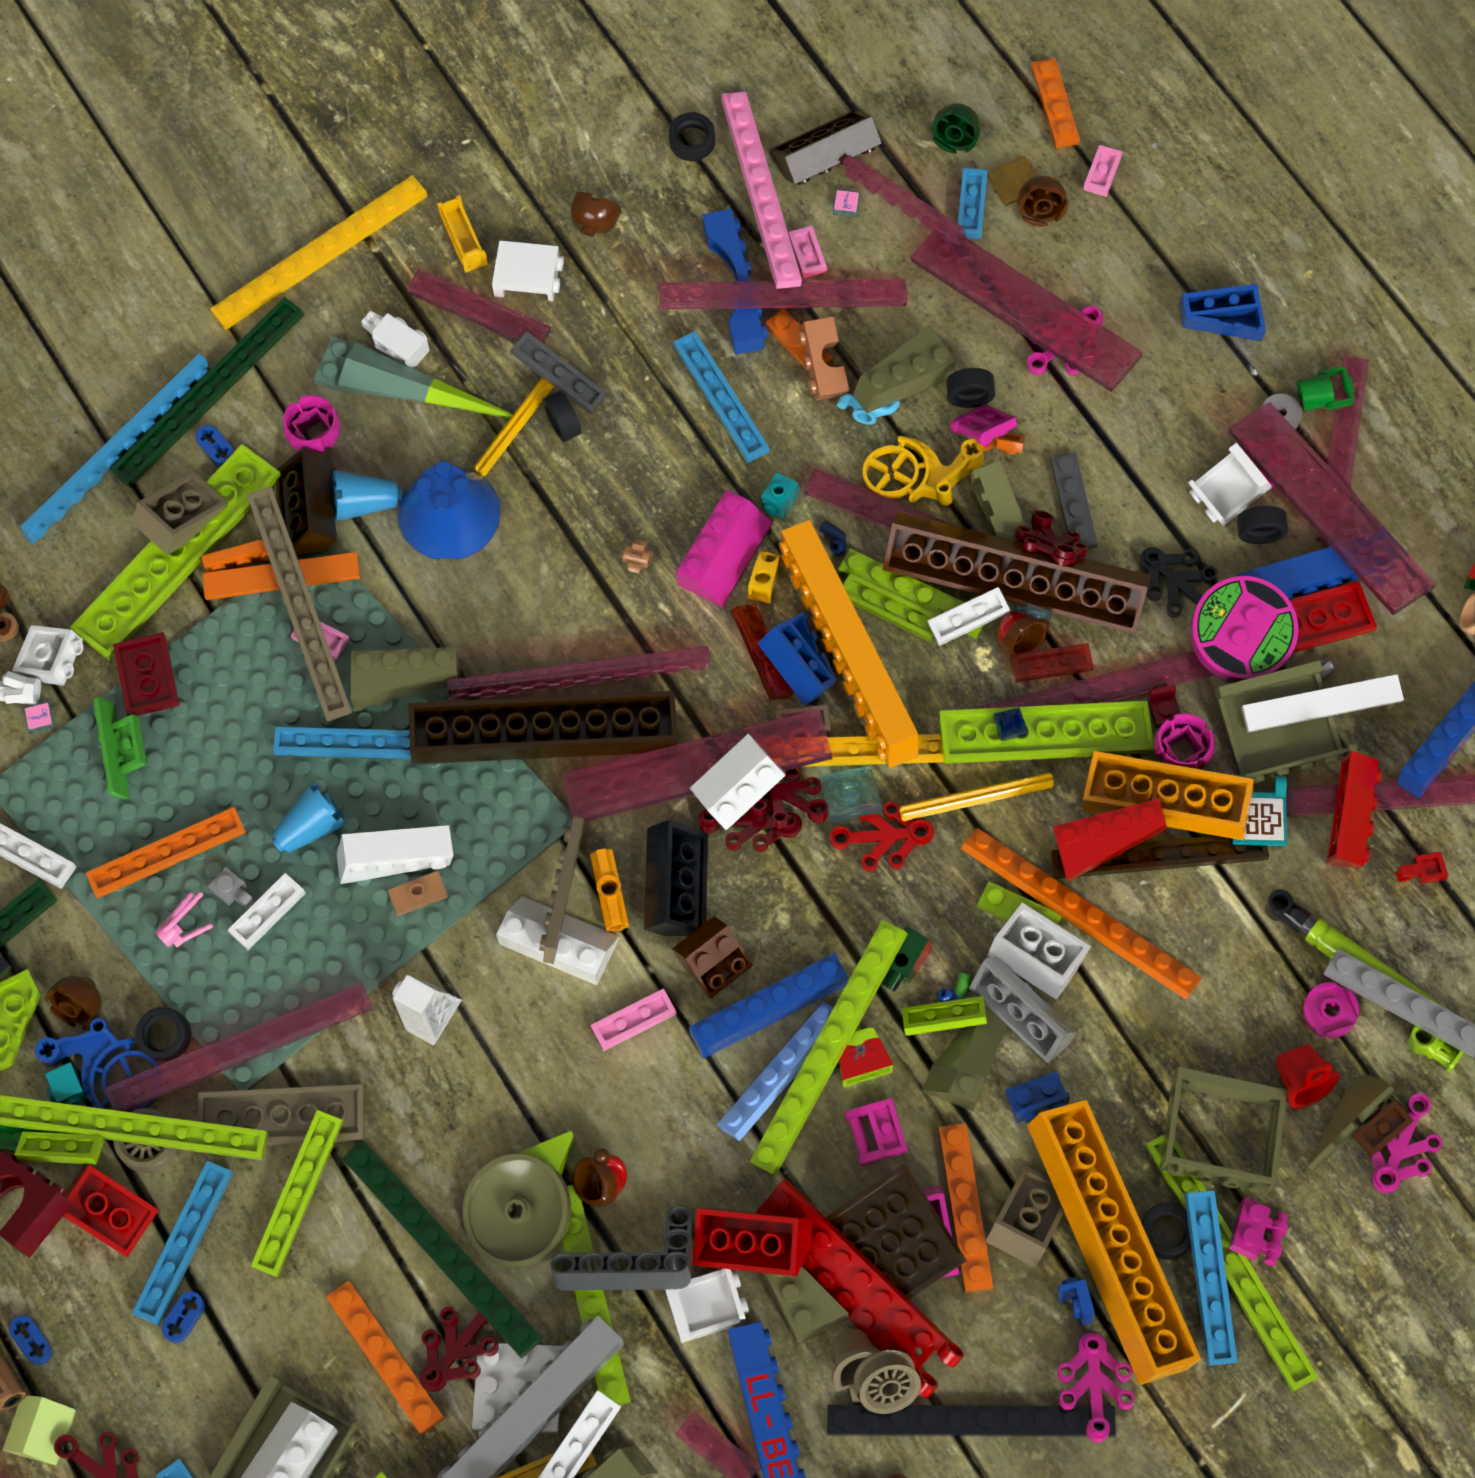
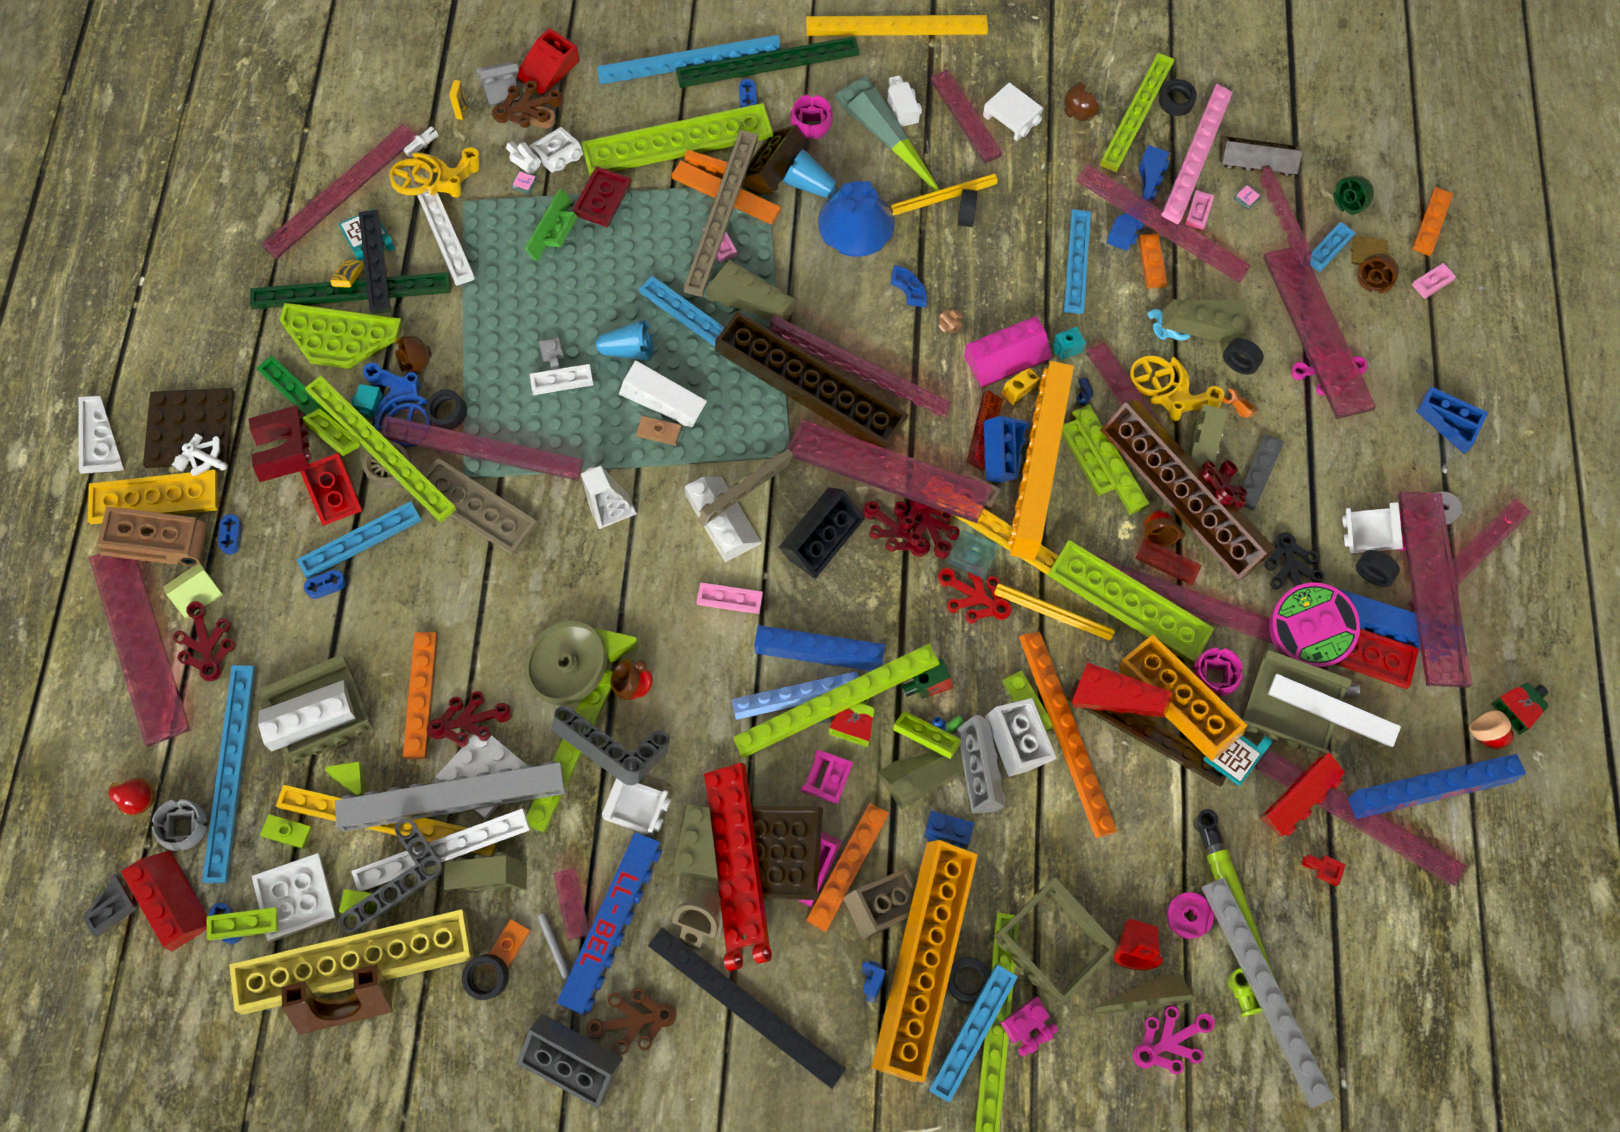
camera: 30 degrees right, 0 degrees up
orange plate [86,807,246,899] -> none
dark tan slope [132,471,228,555] -> none
bright pink plant [154,892,213,948] -> none
lime plate [250,1110,344,1278] -> none
dark green plate [342,1140,543,1359] -> none
yellow container [437,195,488,273] -> none
dark grey plate [510,331,607,415] -> none
light orange piece [590,848,629,932] -> none
reddish brown slope [672,916,753,998] -> none
white slope [690,733,785,830] -> none
red slope [692,1208,813,1276] -> none
nougat arch [797,317,849,401] -> none
dark tan wheel [854,1350,921,1414] -> none
white plate [928,587,1010,646] -> none
dark pink plate [950,404,1017,446] -> none
clear blue tile [993,707,1028,741] -> none
clear light blue tile [1016,603,1052,620] -> none
dark pink plant [1057,1333,1135,1443] -> none
dark red bracket [1147,684,1181,729] -> none
green piece [1296,366,1355,412] -> none
reddish brown plate [1352,1100,1414,1158] -> none
none -> blue tile [891,265,927,308]
none -> lime plate [1100,53,1175,173]

